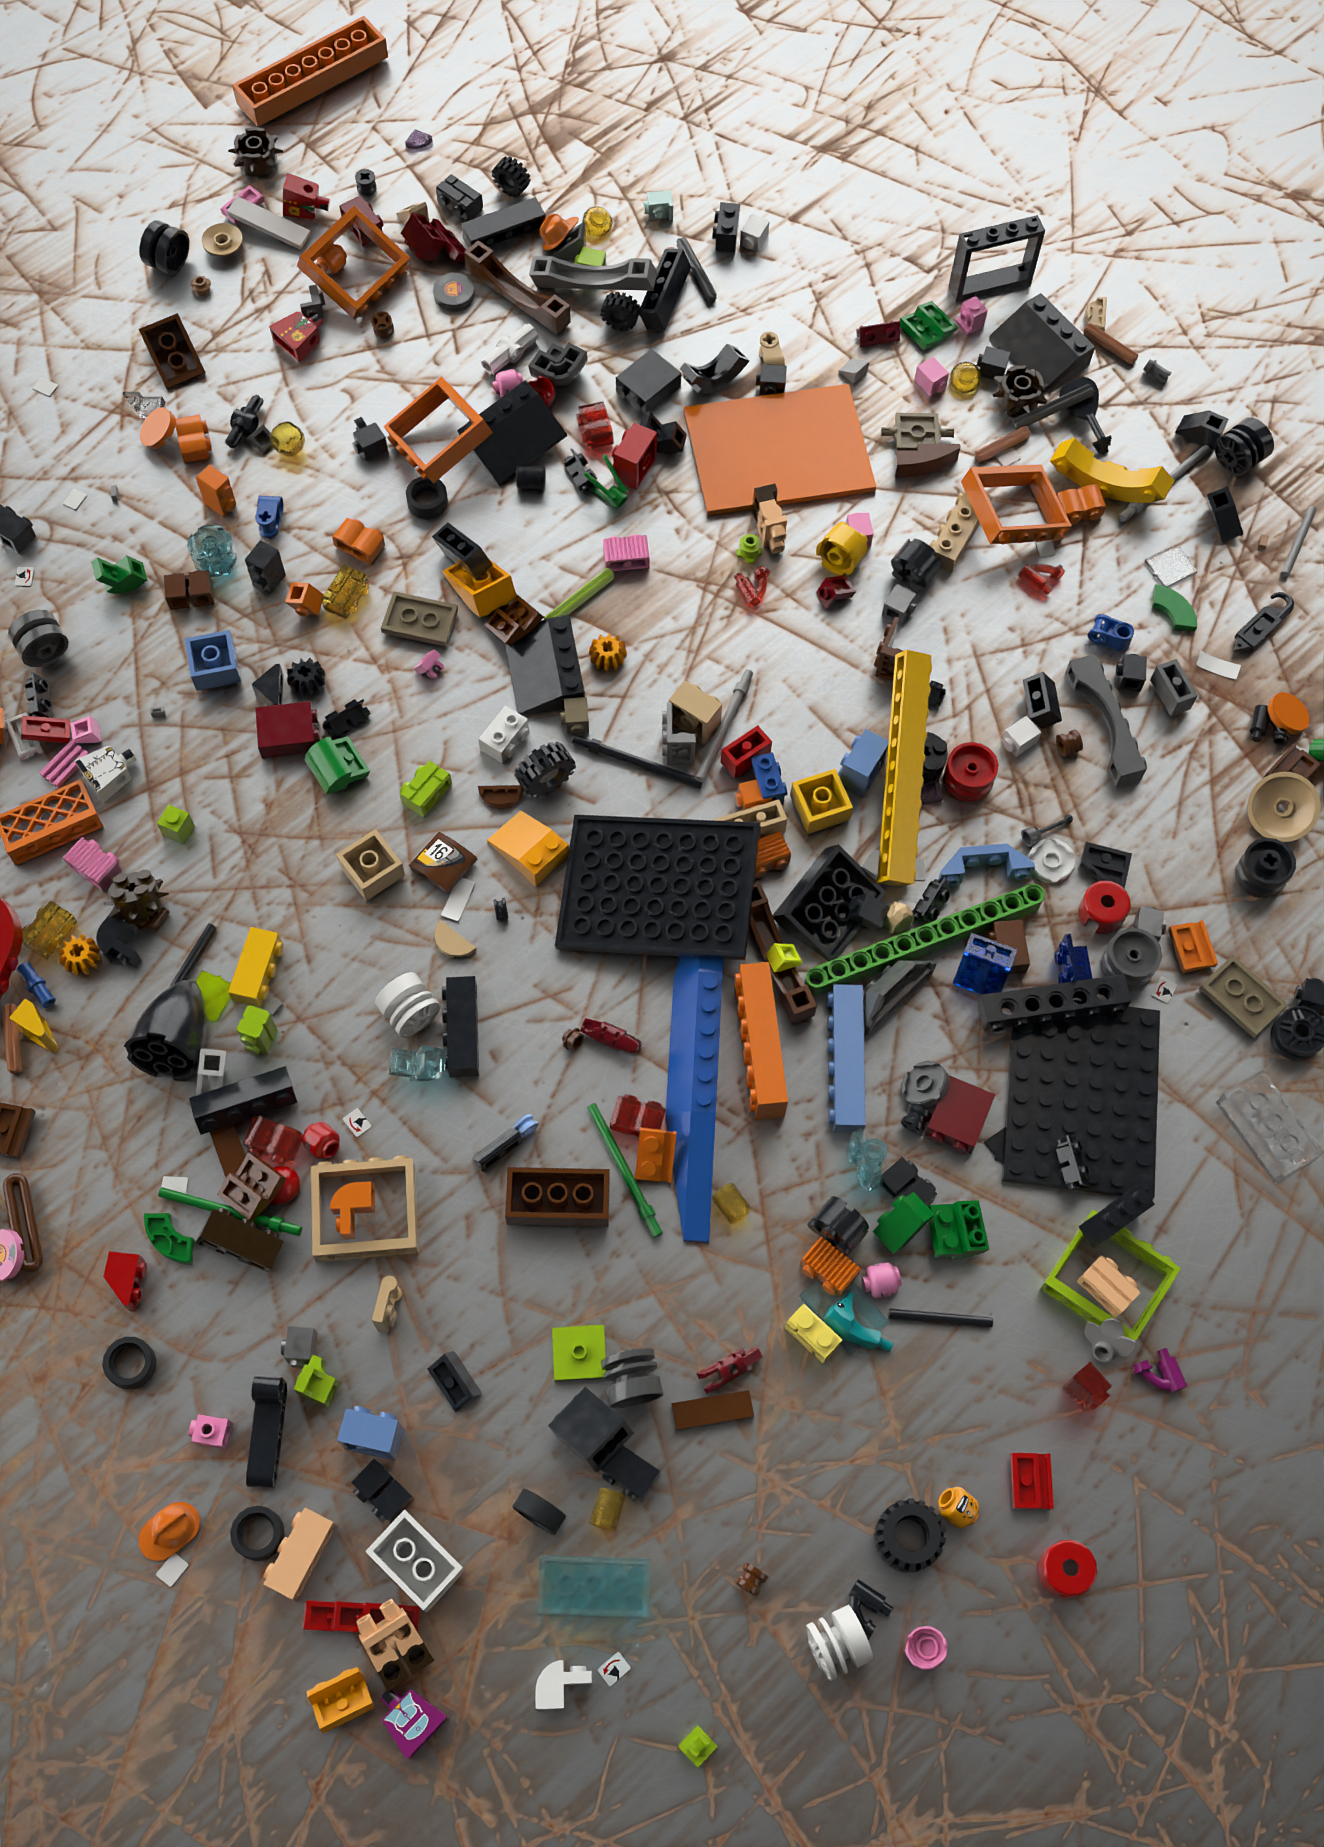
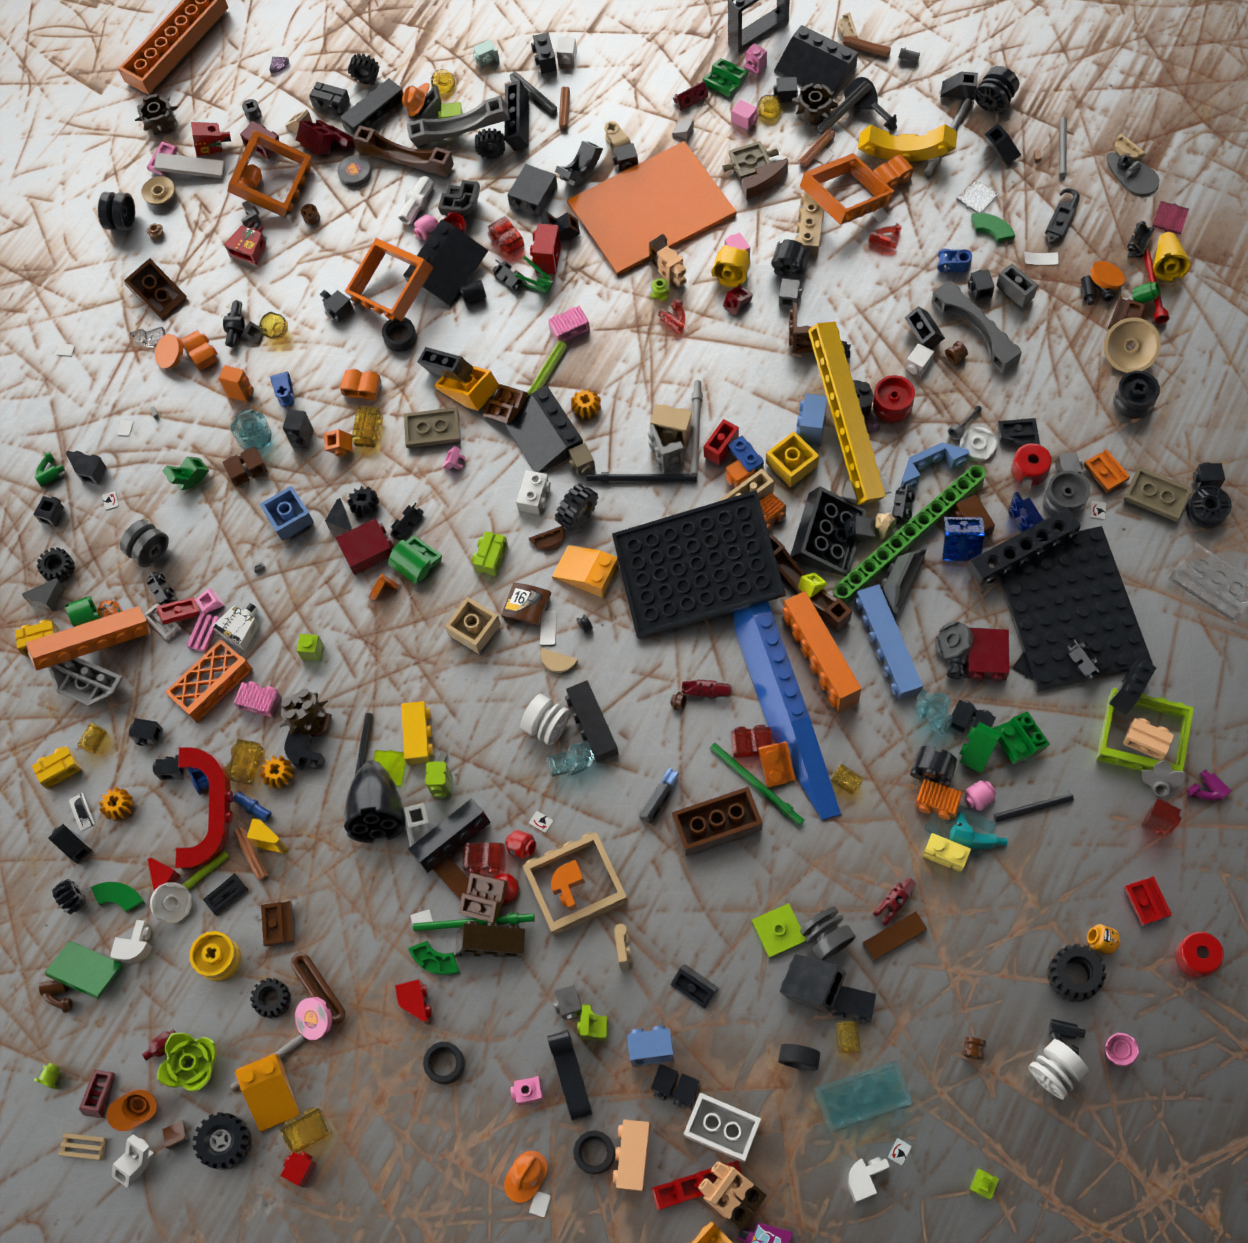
camera: 10 degrees left, 0 degrees up
none -> orange tile [368,574,399,601]
none -> nougat axle [559,86,570,130]

